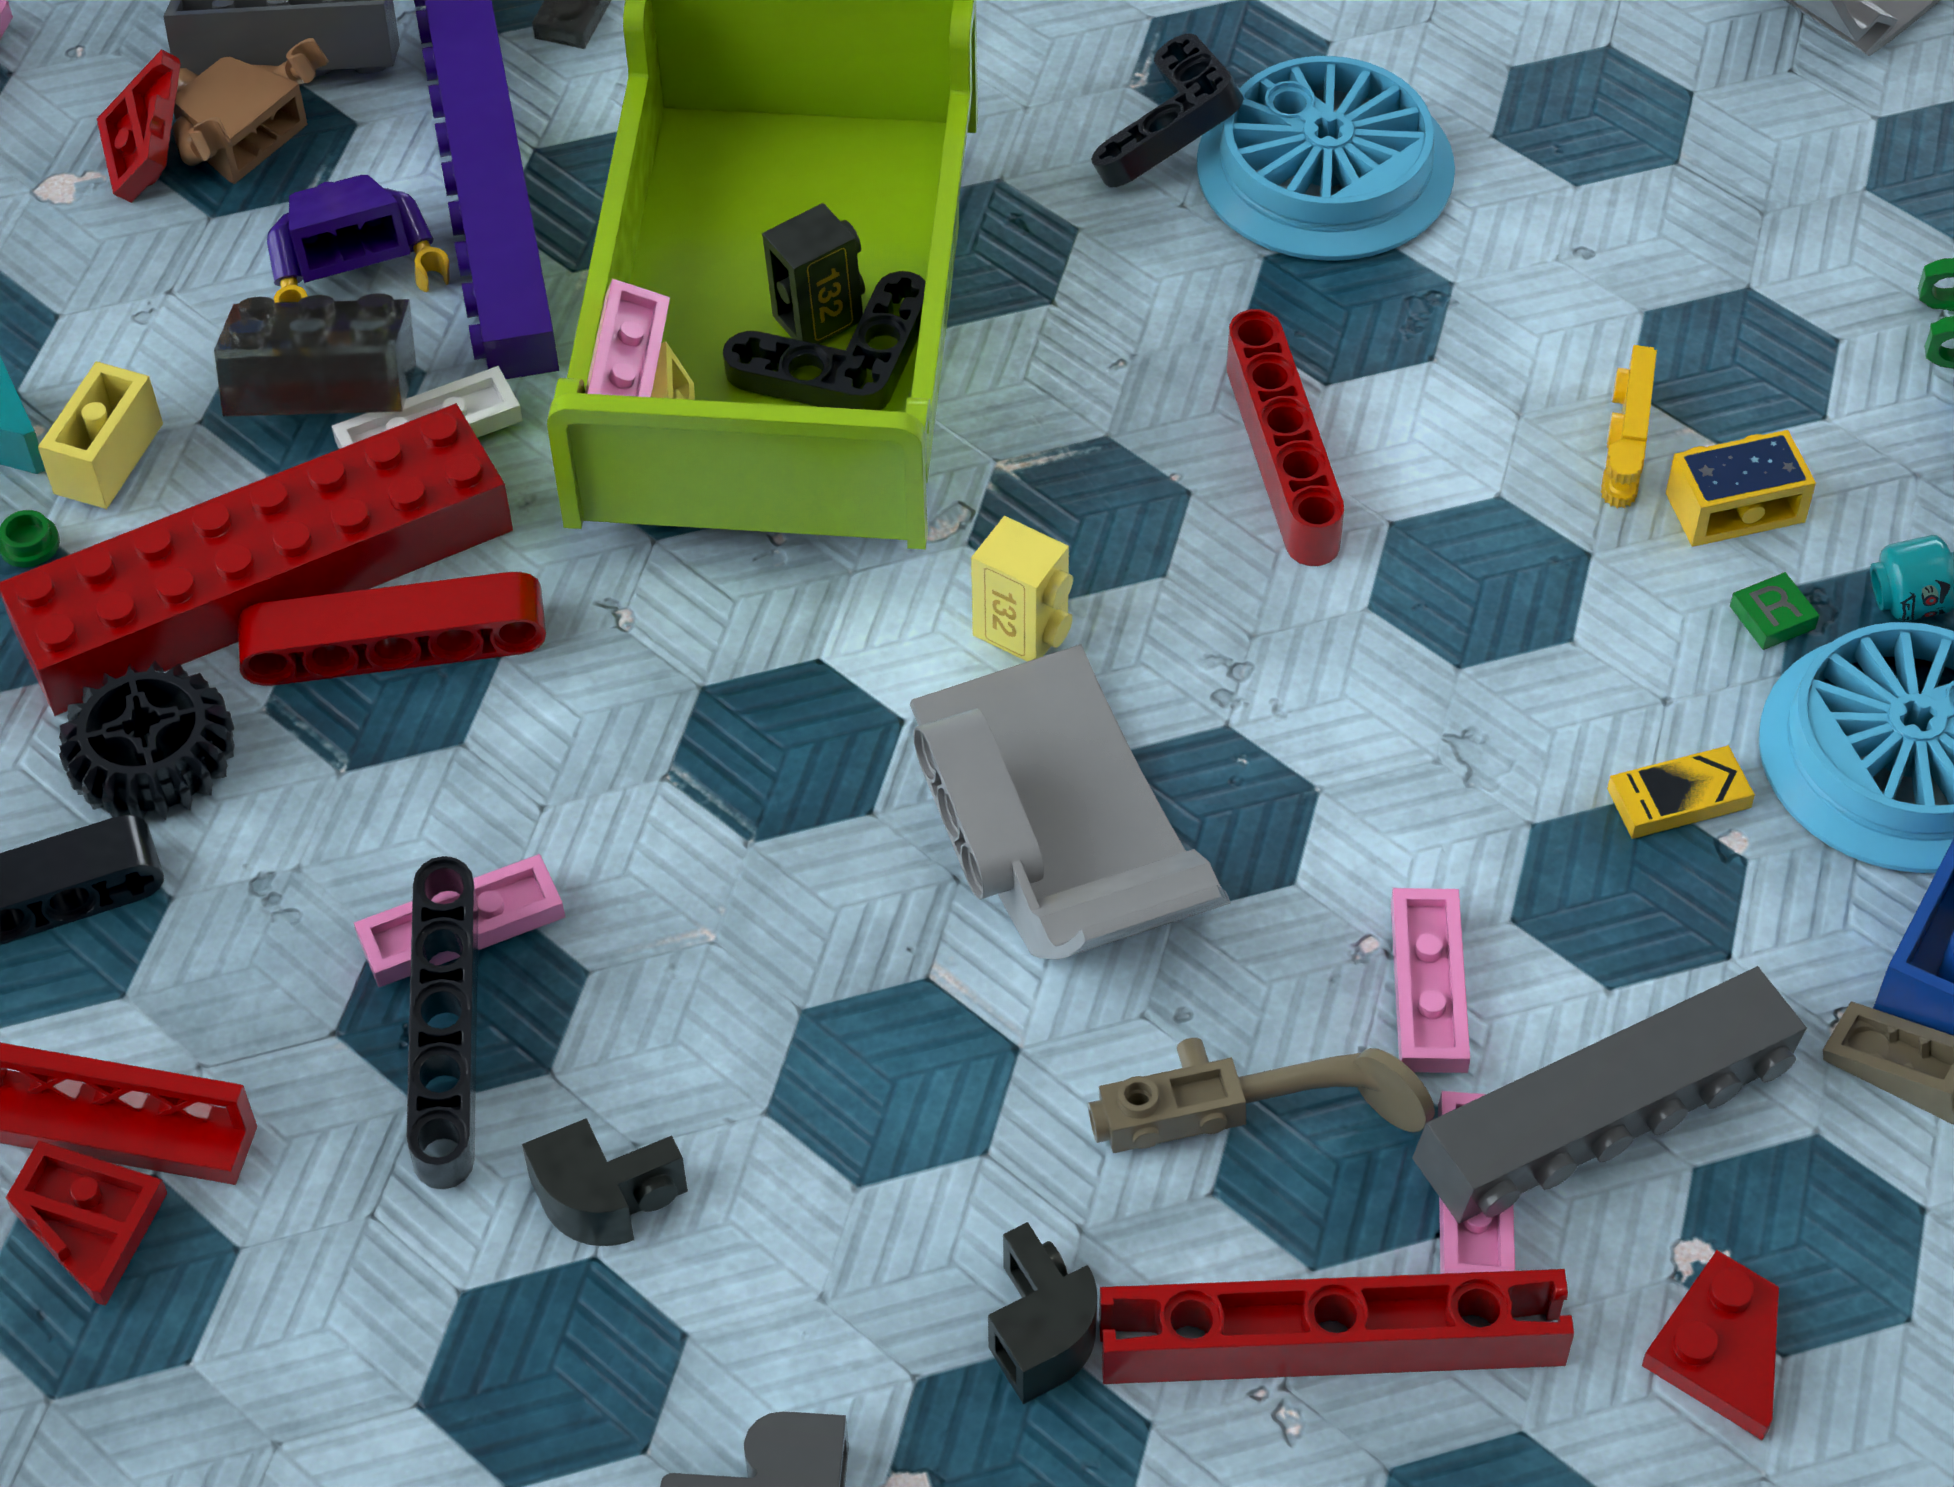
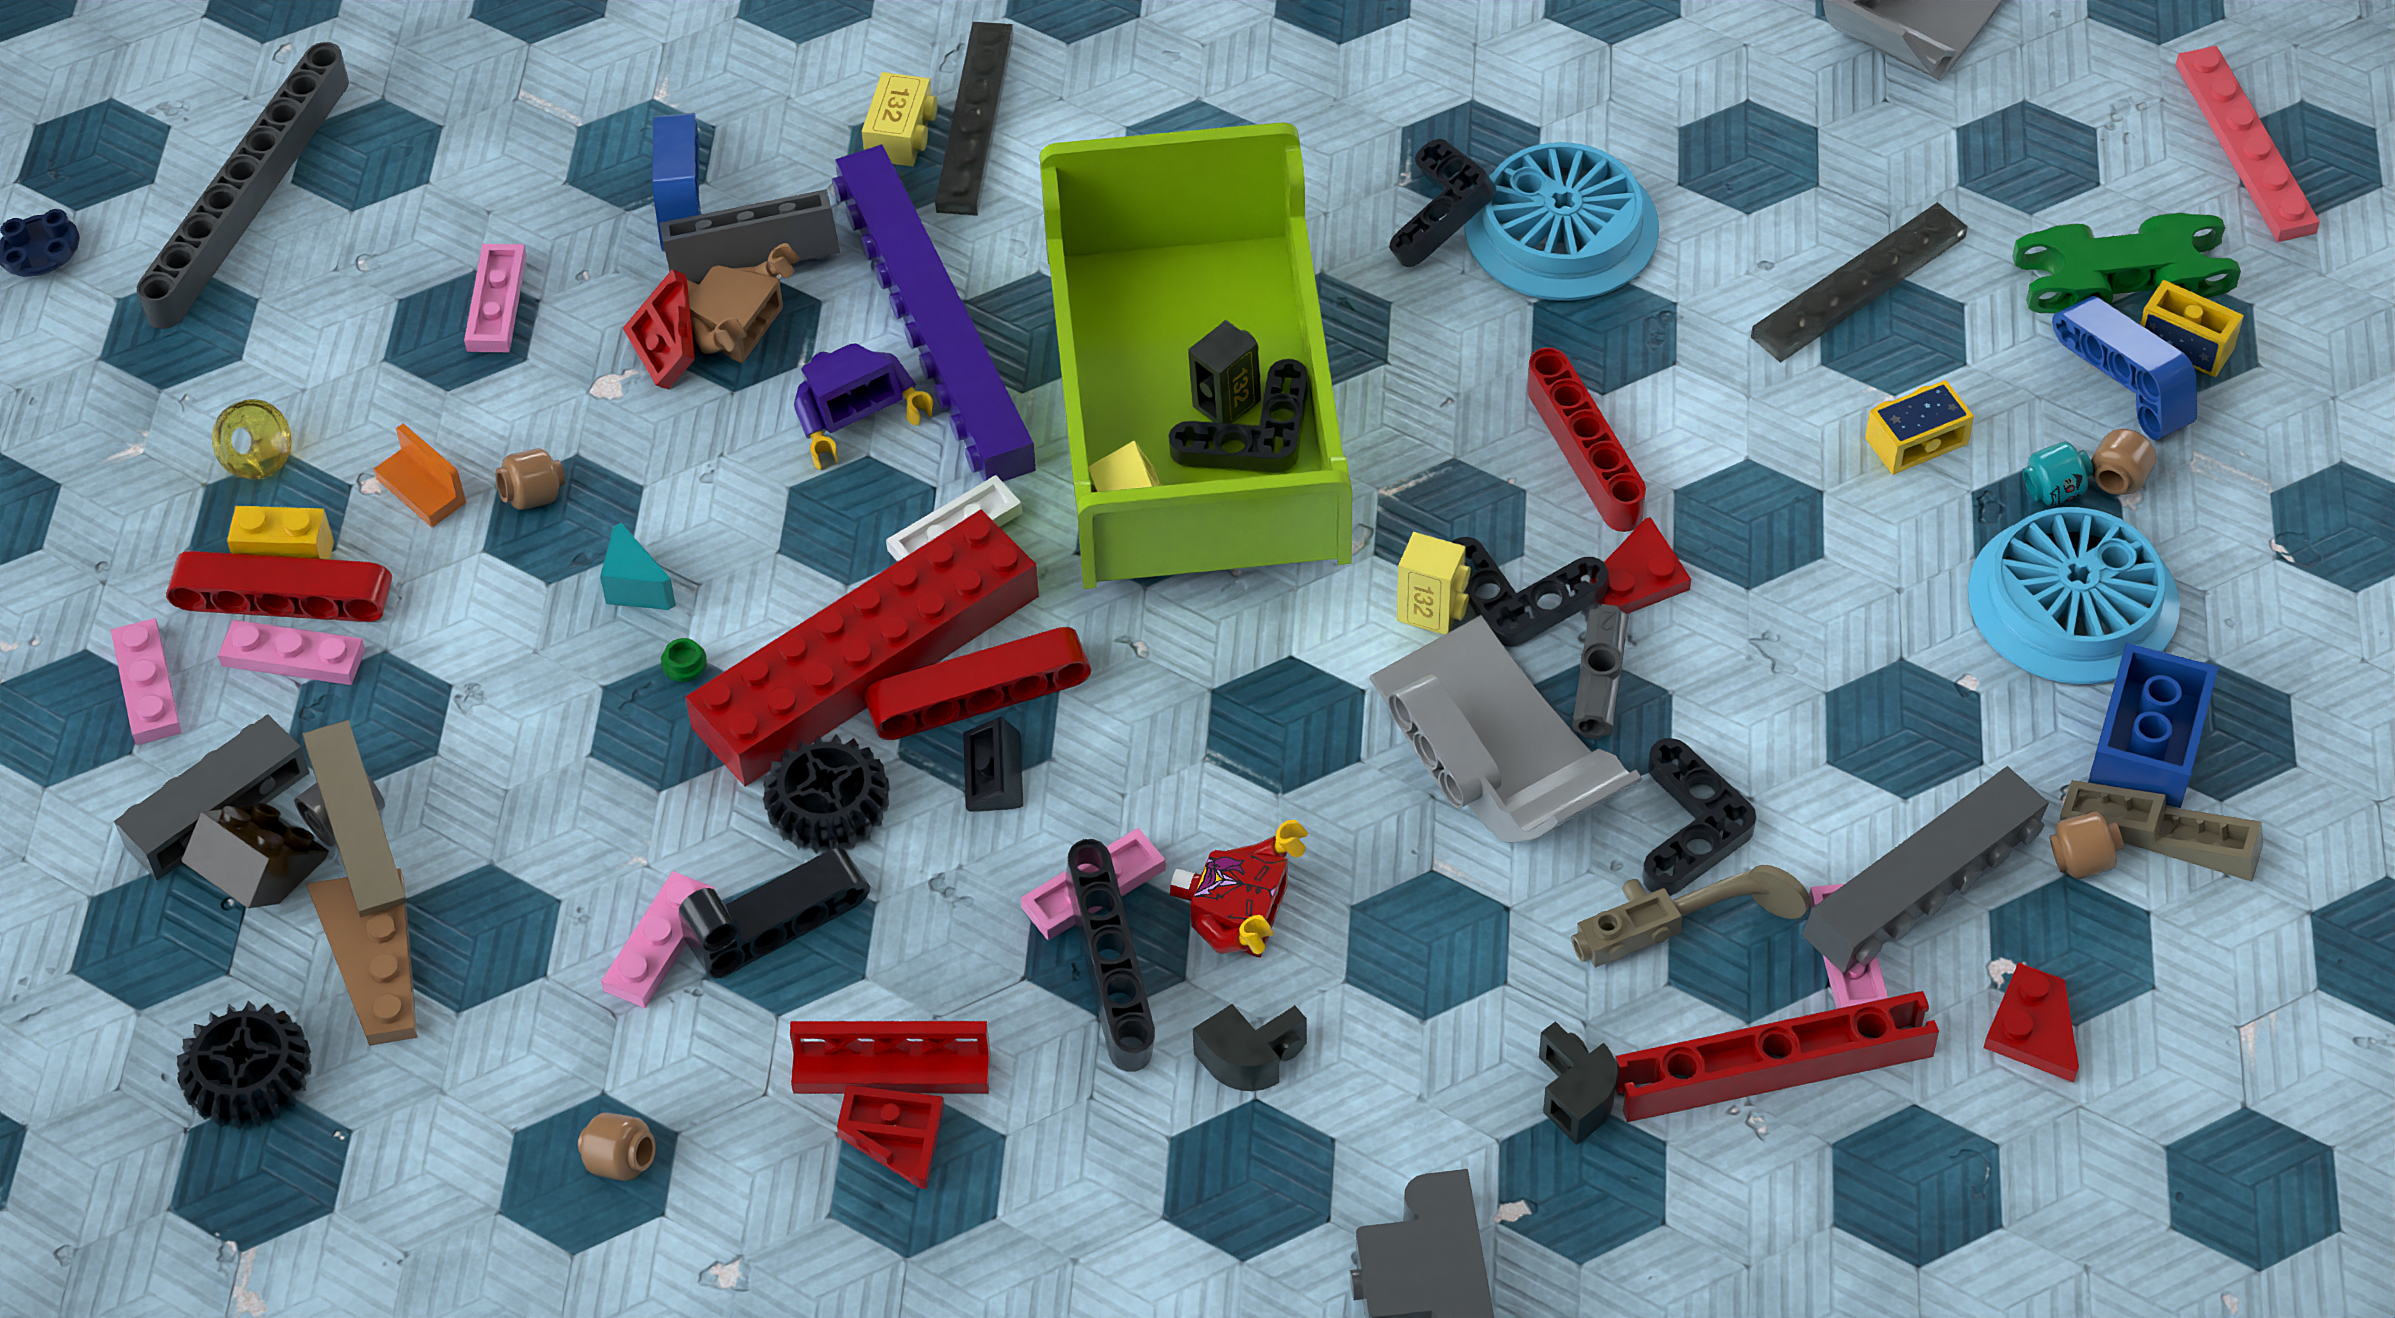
camera: 10 degrees left, 0 degrees up
light yellow brick [38,361,163,509] -> none
clear smoke brick [214,293,416,417] -> none
bright pink plate [585,278,670,397] -> none
bright pink plate [1391,888,1470,1073] -> none
yellow hinge [1601,345,1657,509] -> none
yellow tile [1607,745,1755,839] -> none
green tile [1730,572,1820,650] -> none
none -> black slope [963,716,1023,812]
none -> red torso [1170,820,1308,958]
none -> black beam [1451,537,1610,646]
none -> dark grey piece [1572,604,1629,740]
none -> red wing [1589,517,1691,614]
none -> black beam [1642,738,1757,896]
none -> clear smoke plate [1751,202,1968,363]
none -> medium nougat head [2049,811,2124,879]

